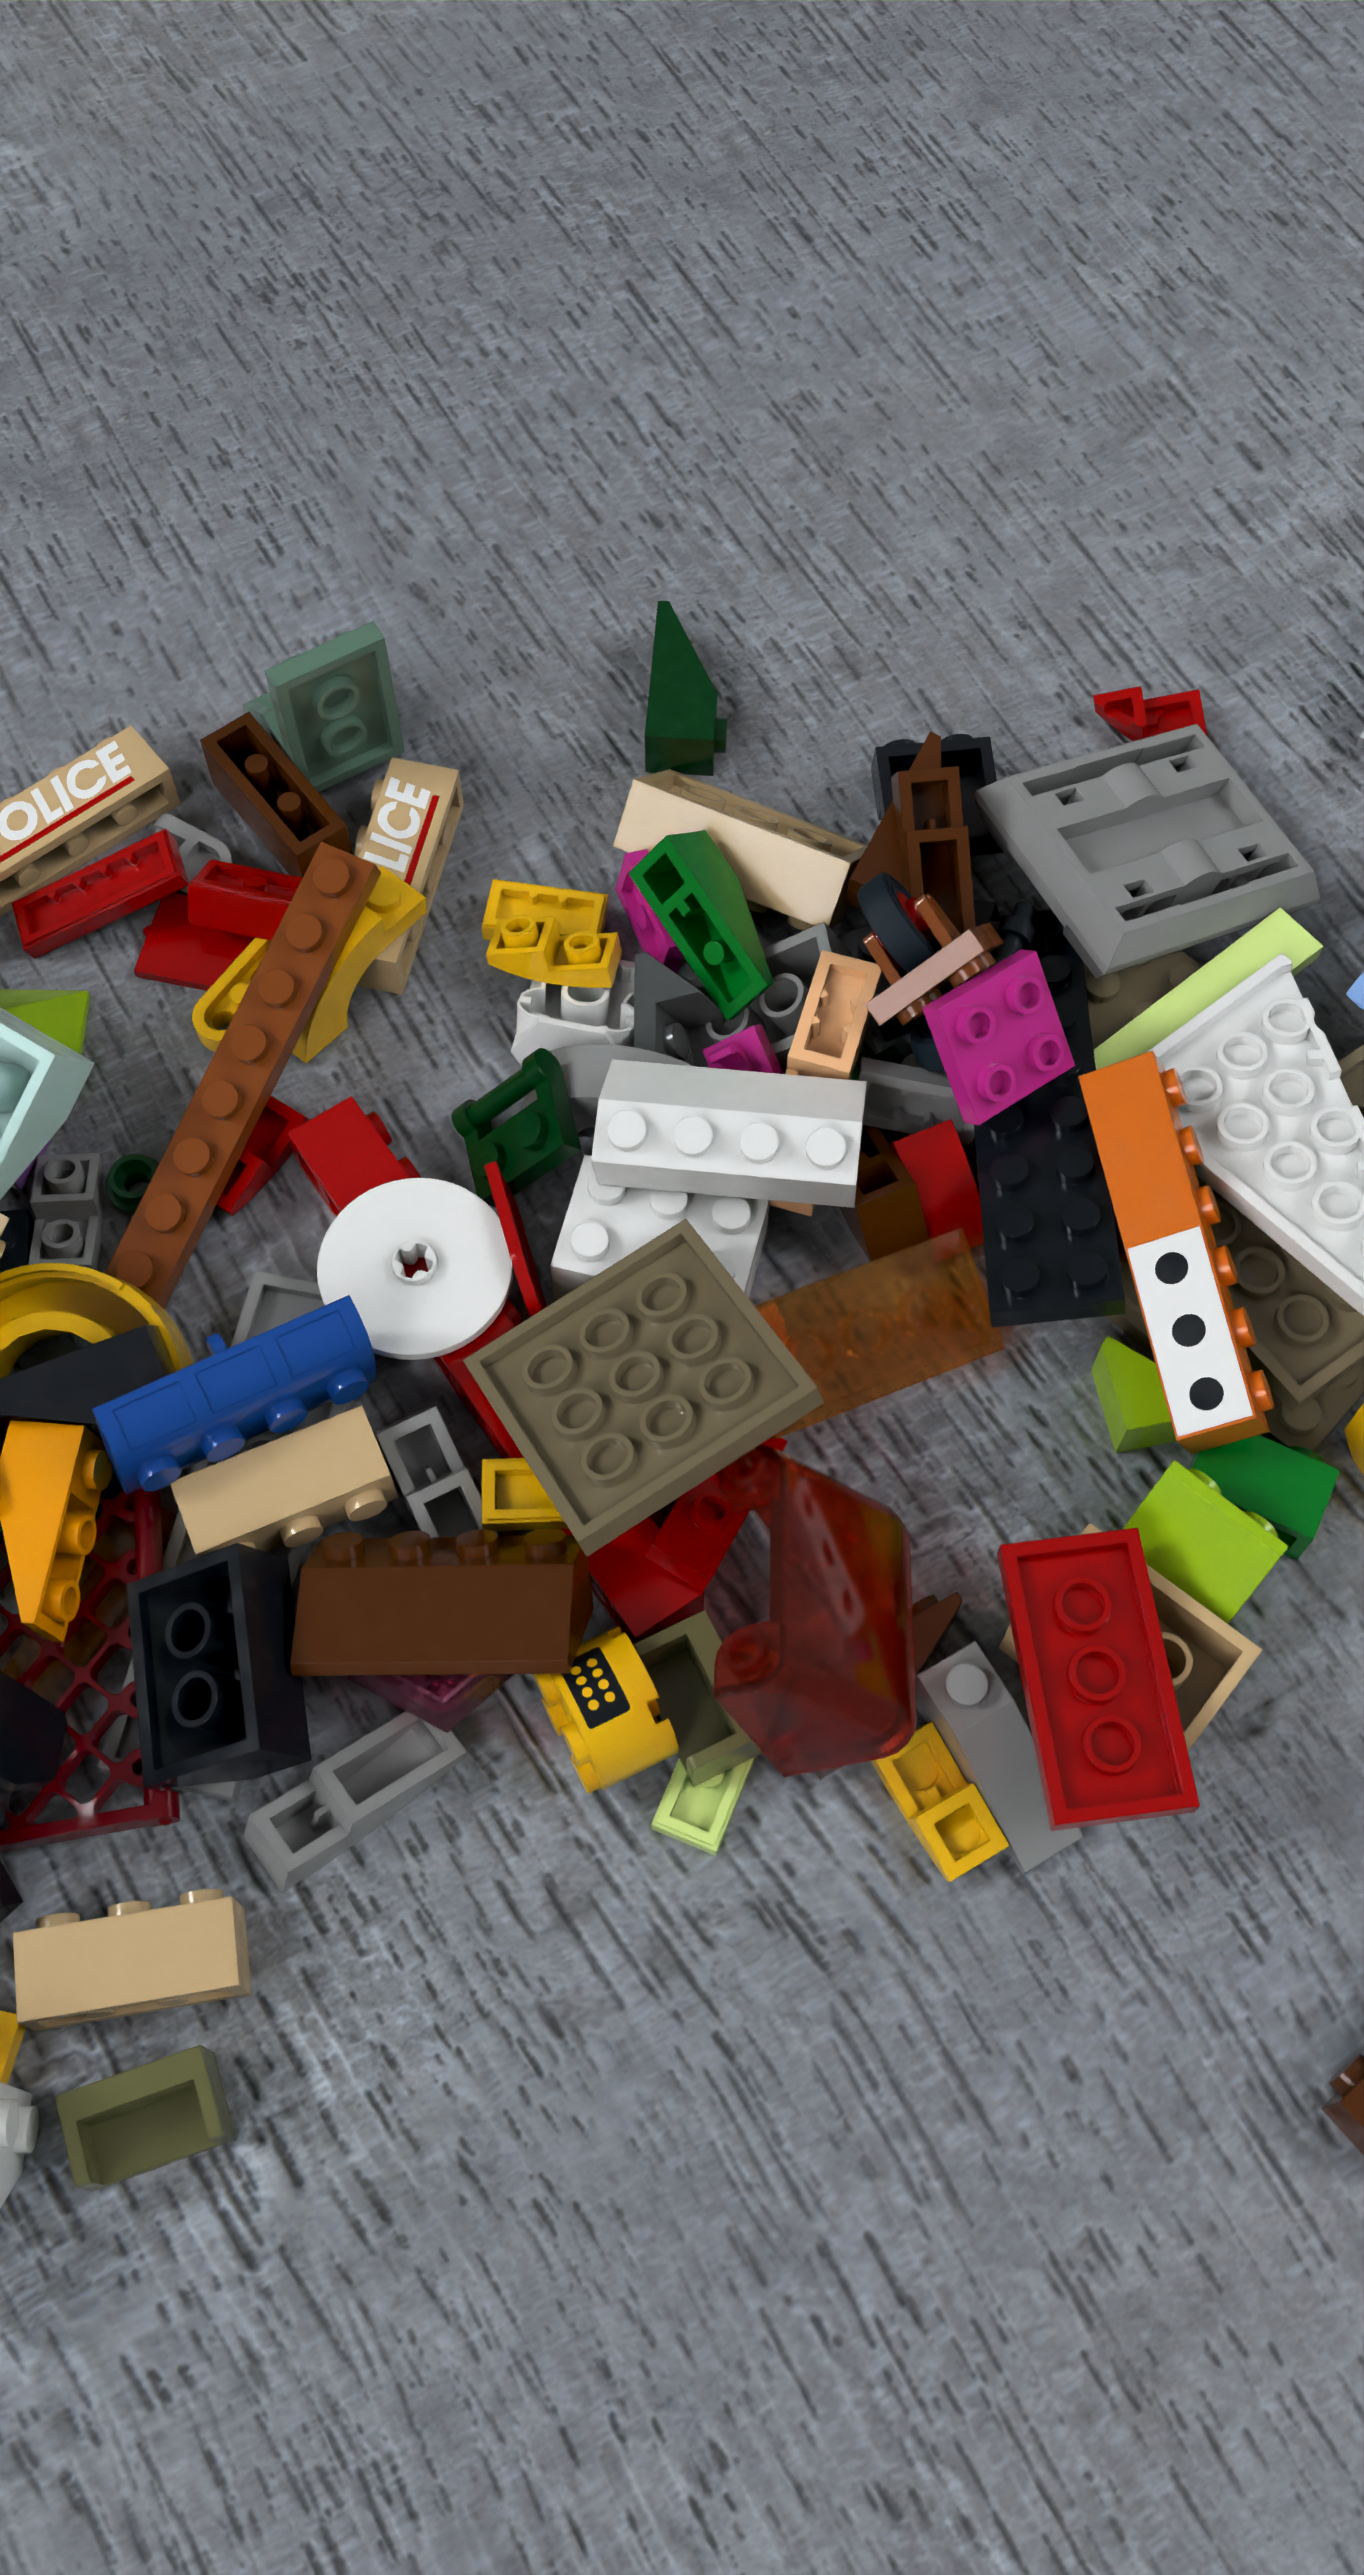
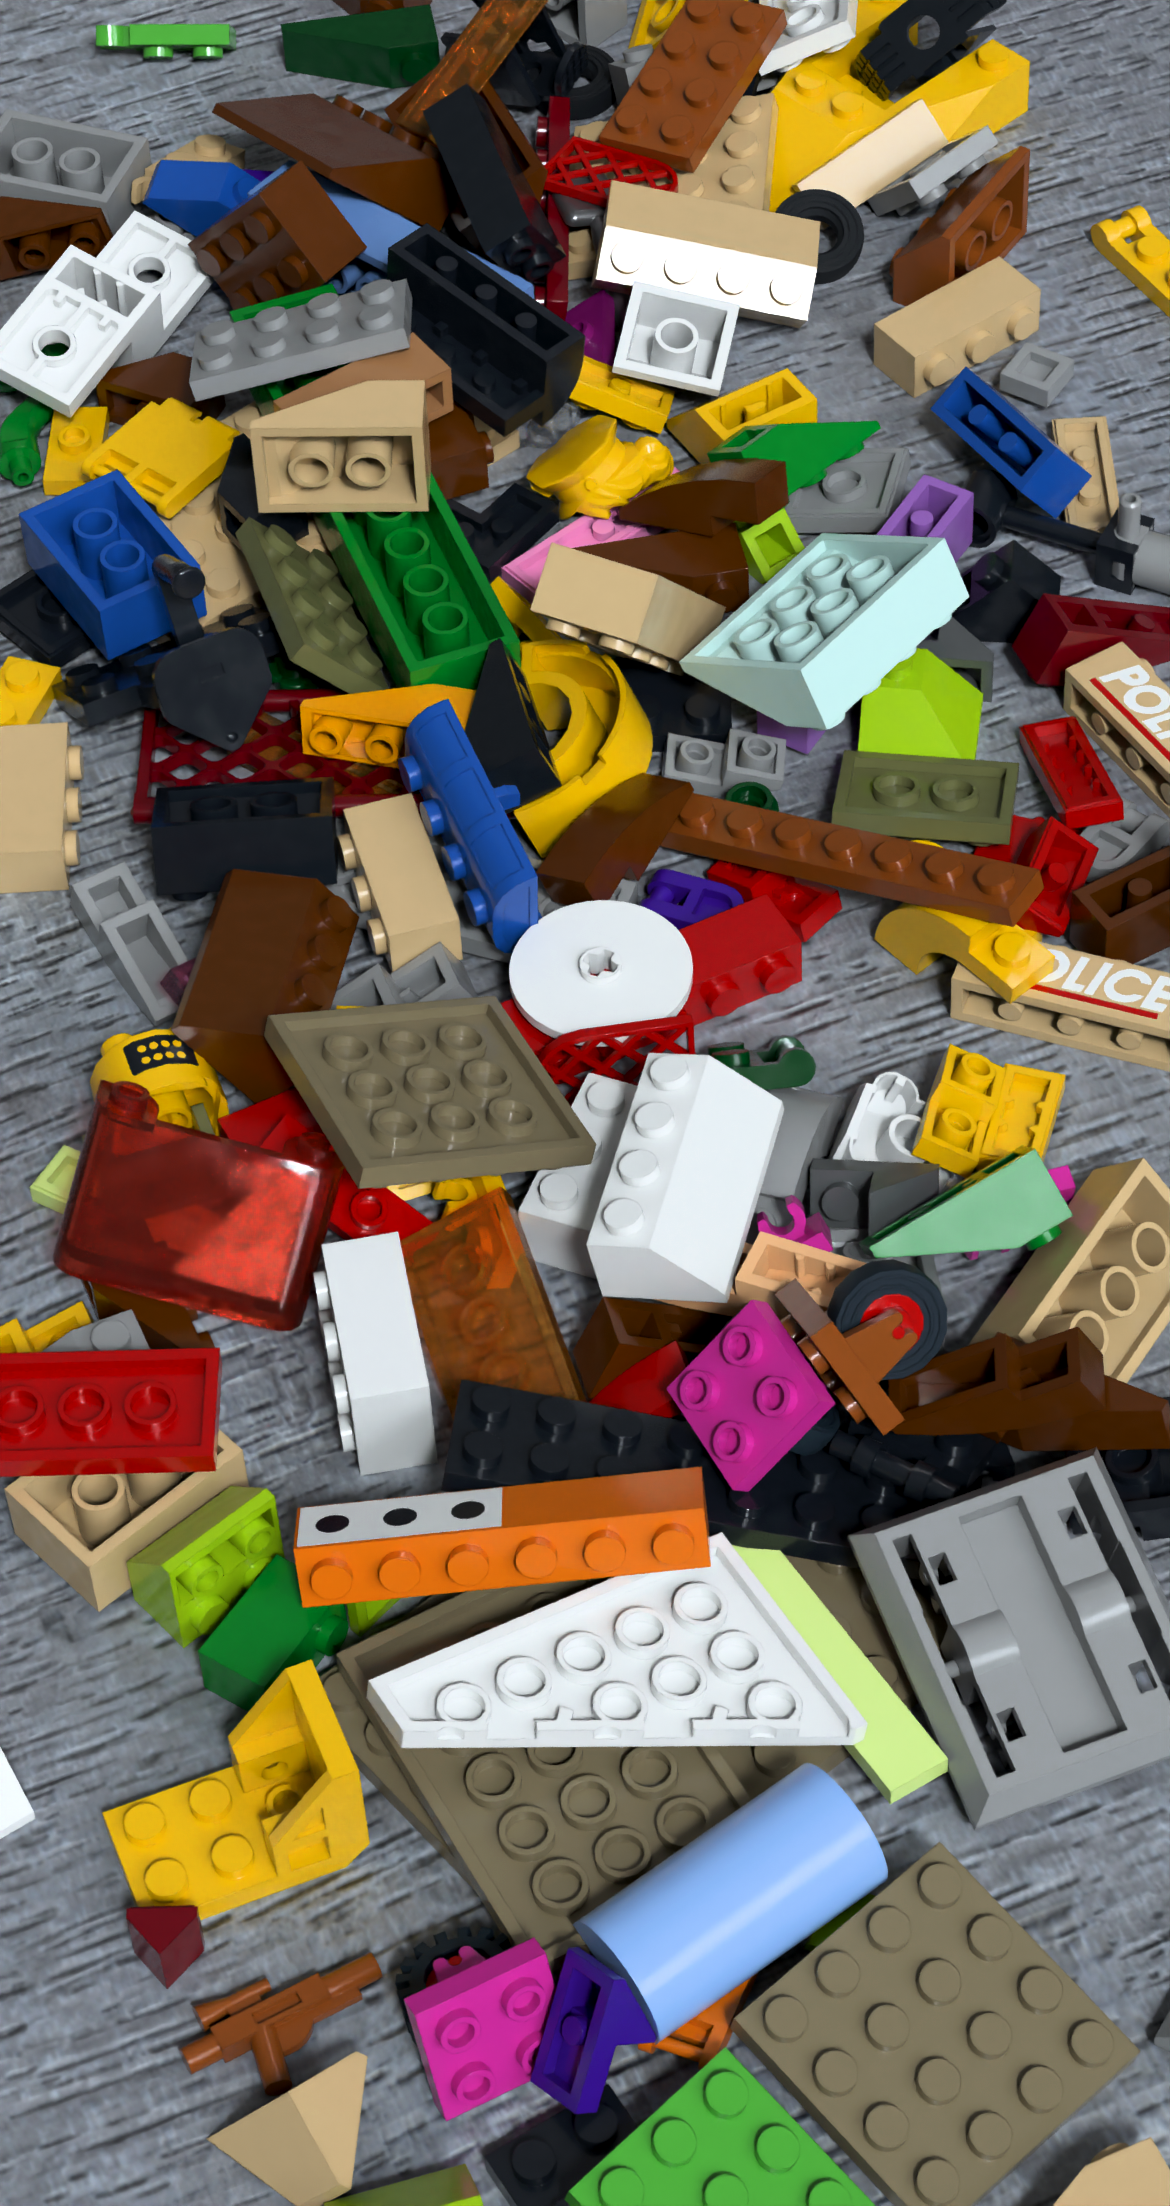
camera: 100 degrees right, 15 degrees down
none -> white brick [313,1232,438,1476]
none -> reddish brown slope [536,773,694,905]
none -> dark purple plate [638,869,744,930]
none -> olive plate [832,750,1019,847]

